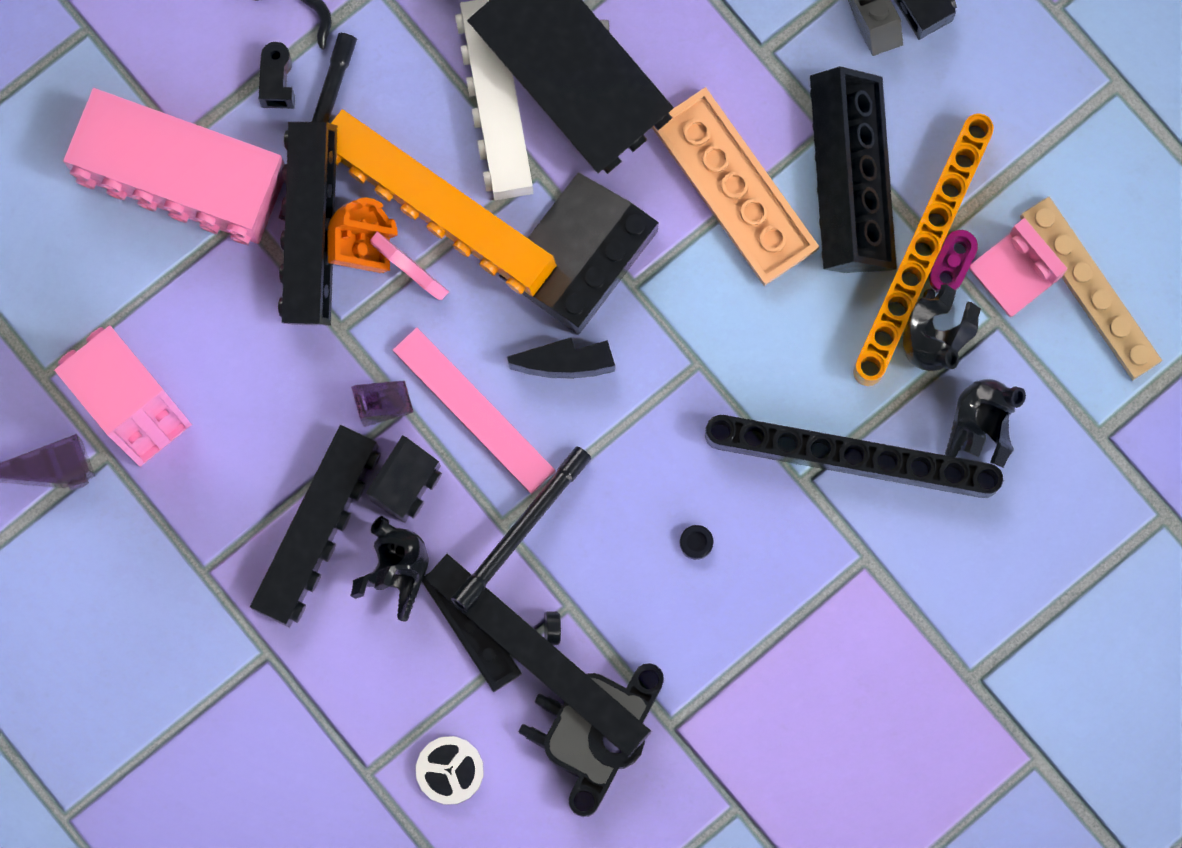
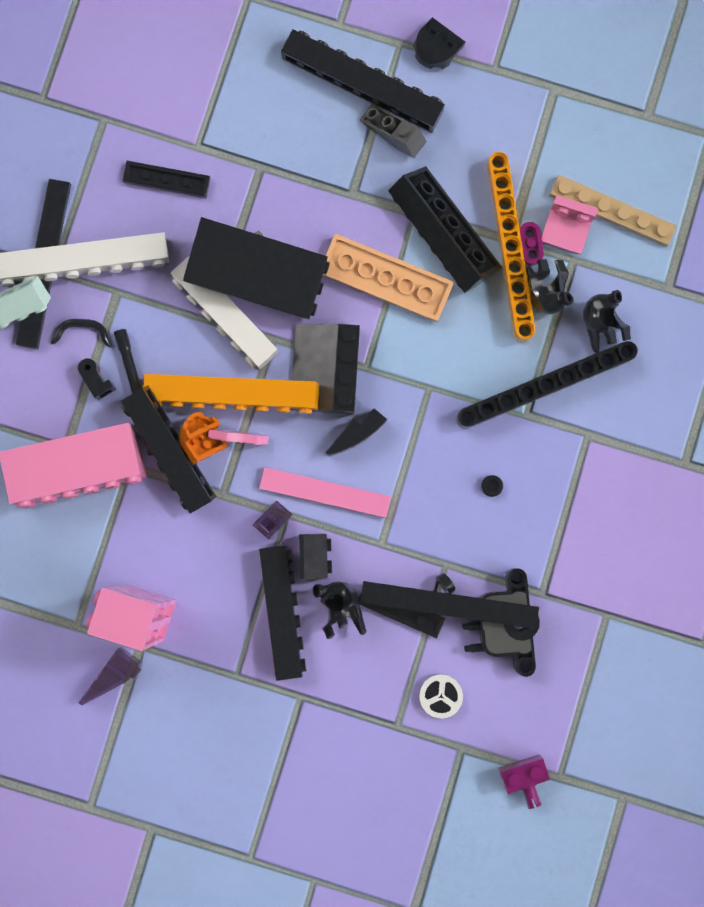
camera: 30 degrees left, 5 degrees up
black piece [451,446,591,611] -> none

